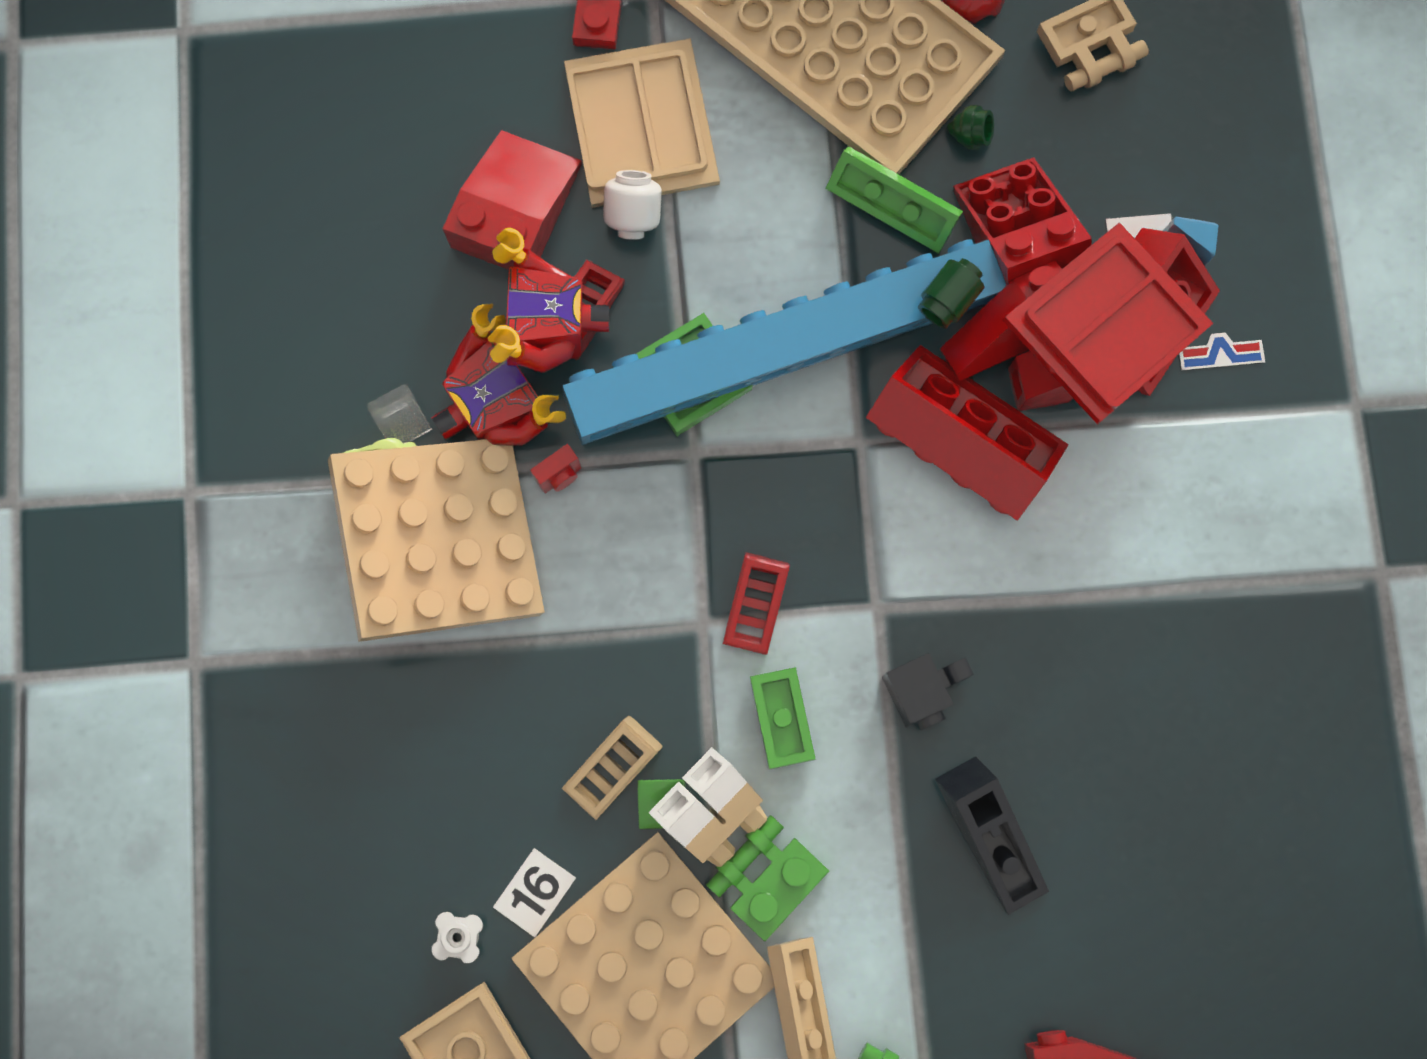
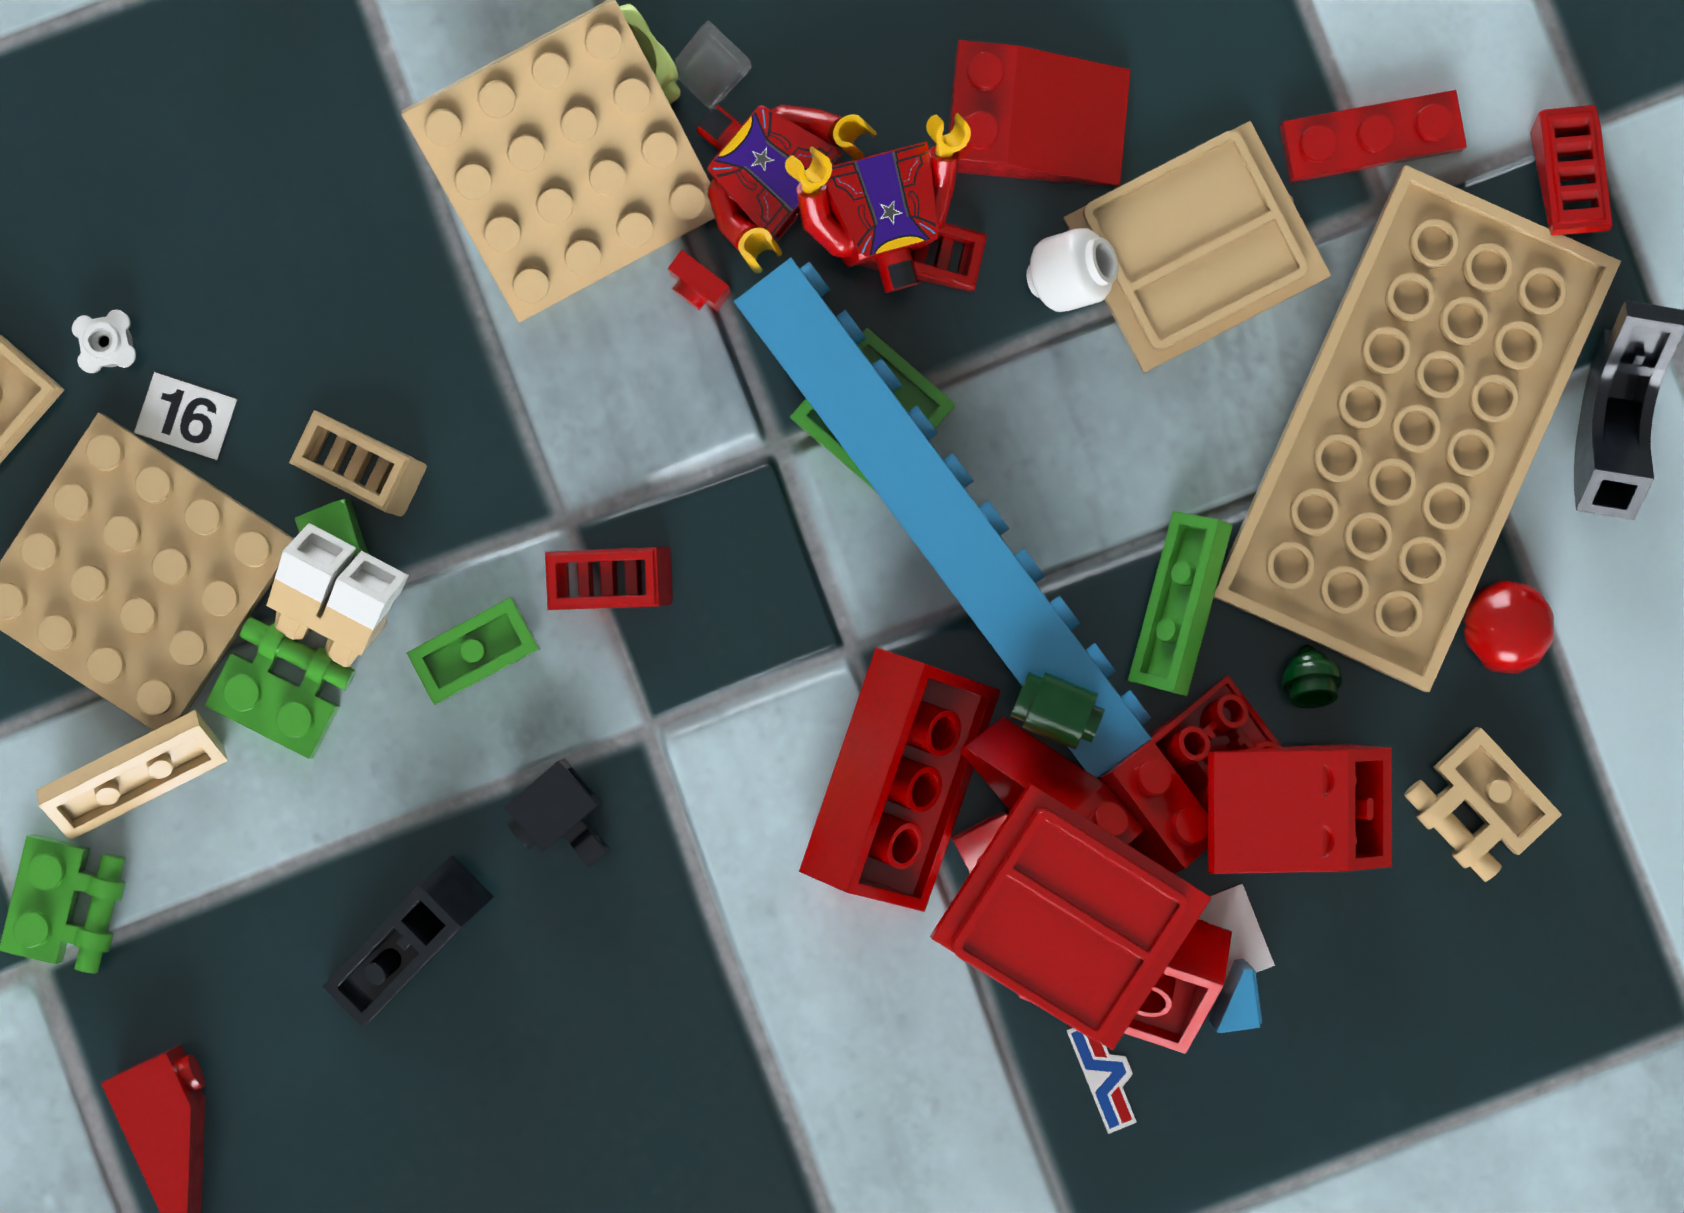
camera: 75 degrees right, 10 degrees up
none -> red slope [1208,743,1392,874]

